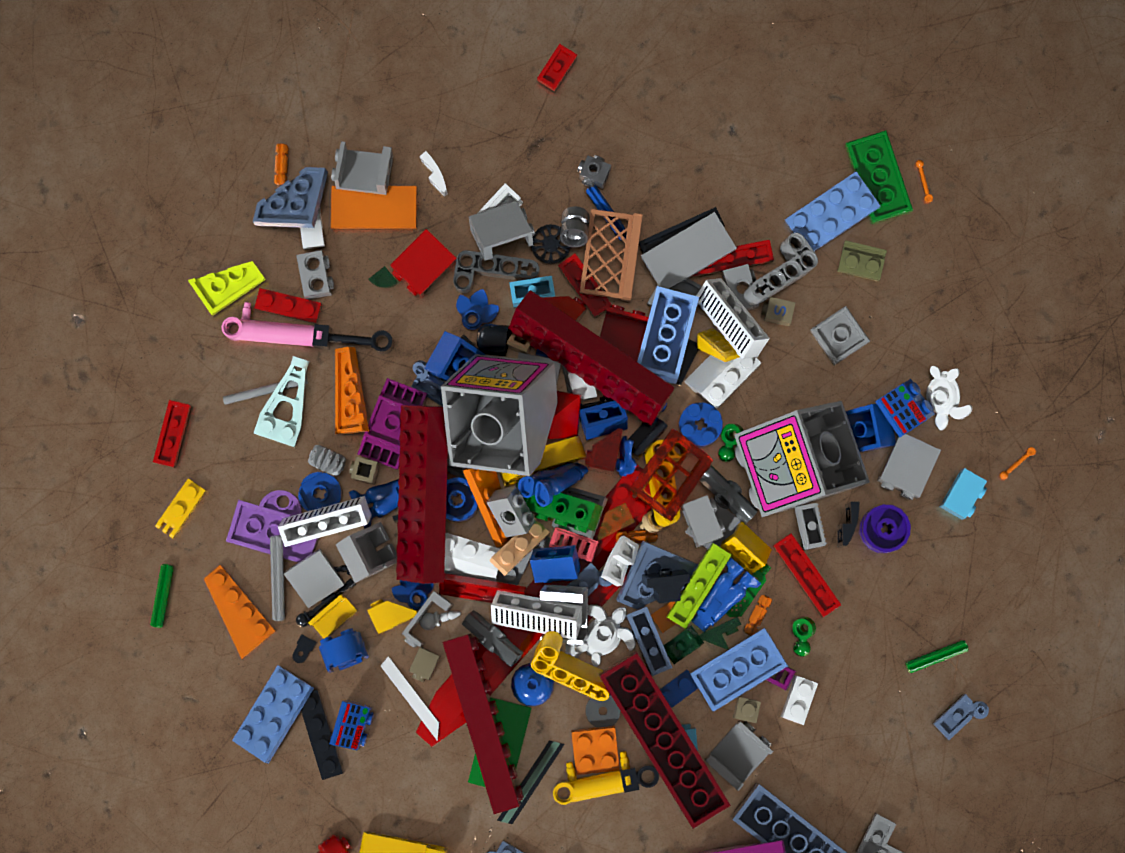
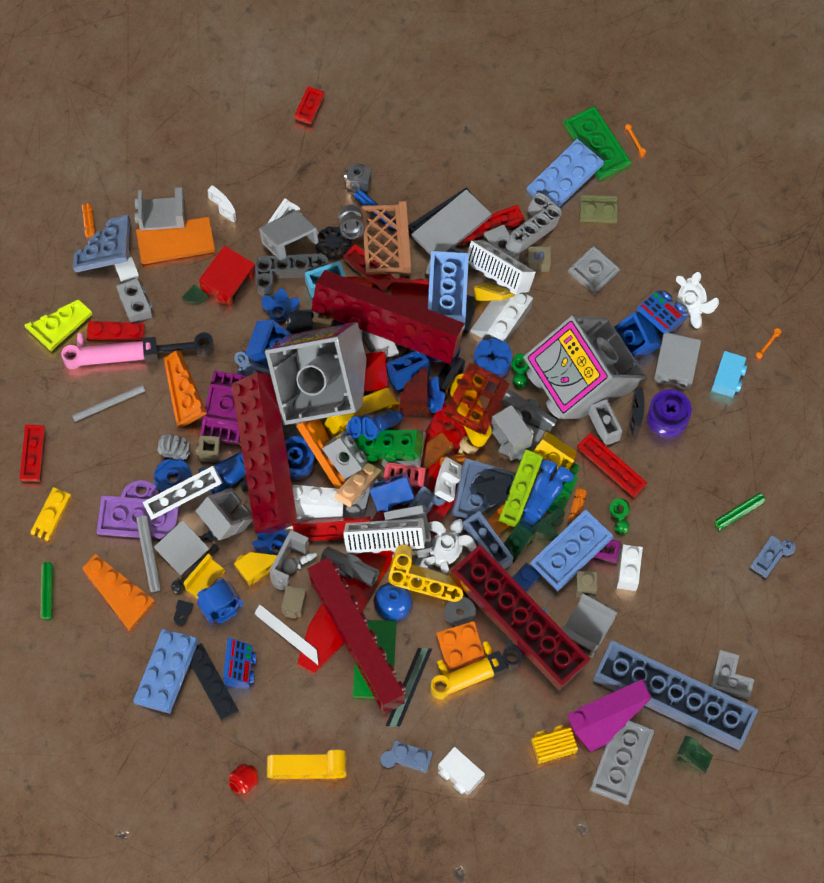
camera: 20 degrees left, 15 degrees down
light aqua plate [254,356,310,447] -> none

